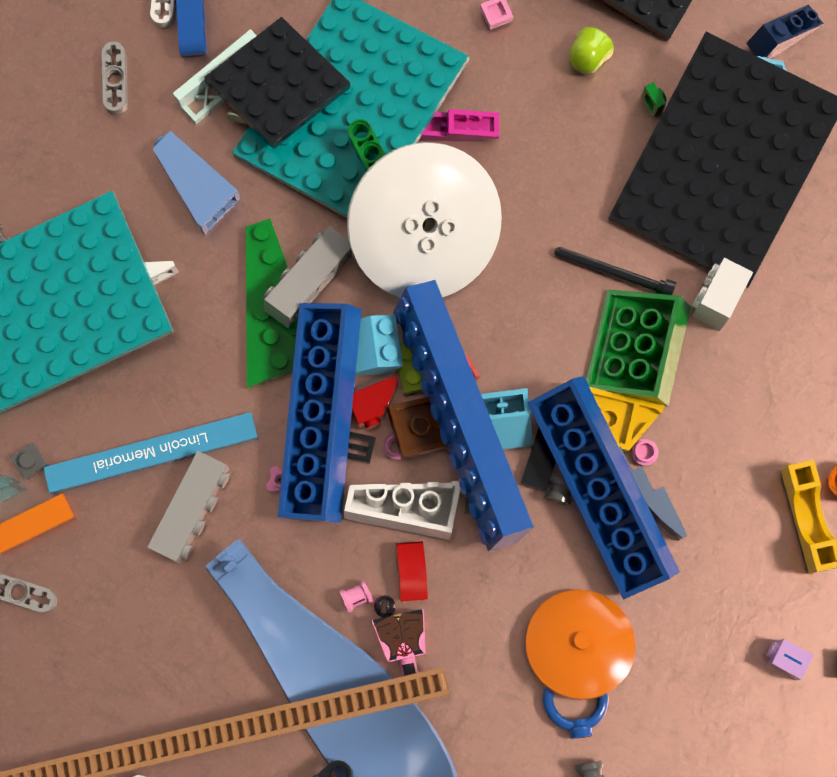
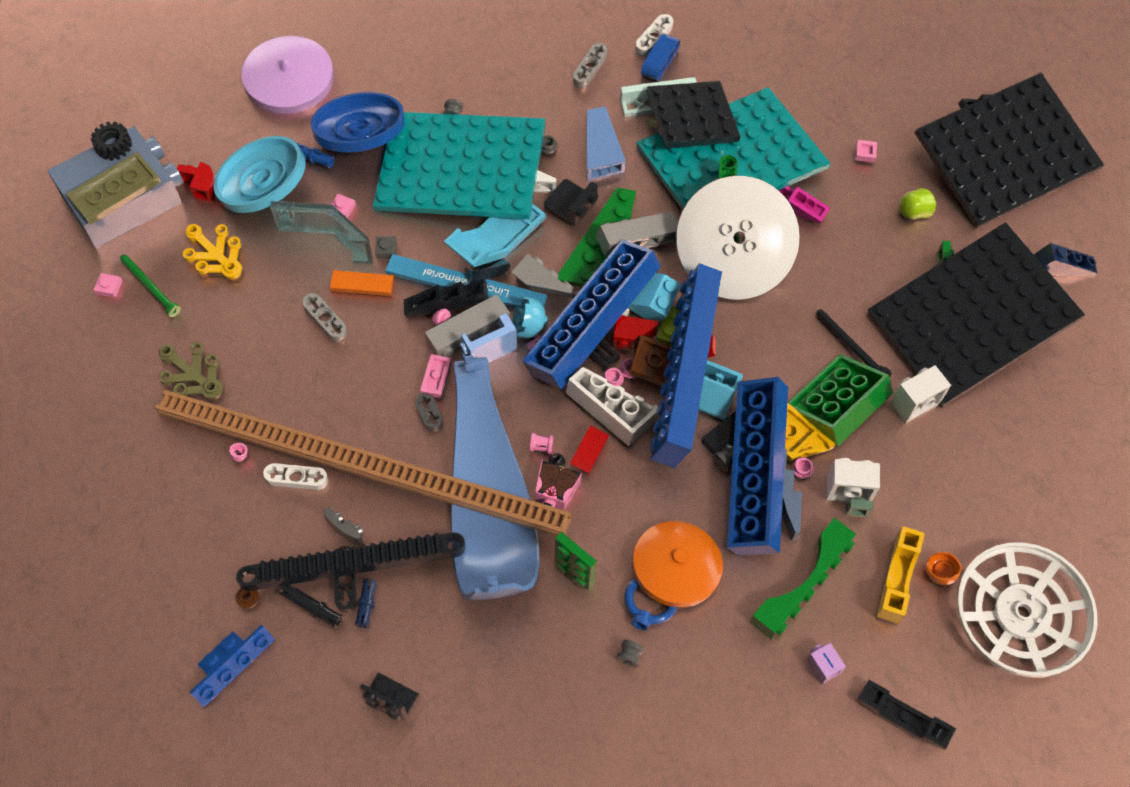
camera: 30 degrees right, 15 degrees down
none -> black slope [404,278,488,317]
none -> dark grey beam [415,393,443,432]
none -> bright pink plate [420,354,452,398]
none -> bright pink plate [433,309,452,326]
none -> medium azure windscreen [444,204,546,267]
none -> light blue panel [459,313,517,363]
none -> black slope [464,259,510,282]
none -> light grey slope [512,253,576,298]
none -> medium azure cylinder [512,296,548,339]
none -> dark grey plate [541,135,557,154]
none -> black bracket [544,179,599,226]
none -> green plate [555,532,597,590]
none -> bright pink plate [603,368,624,387]
none -> green arch [750,518,856,640]
none -> white brick [826,458,880,503]
none -> sand green plate [846,497,873,517]

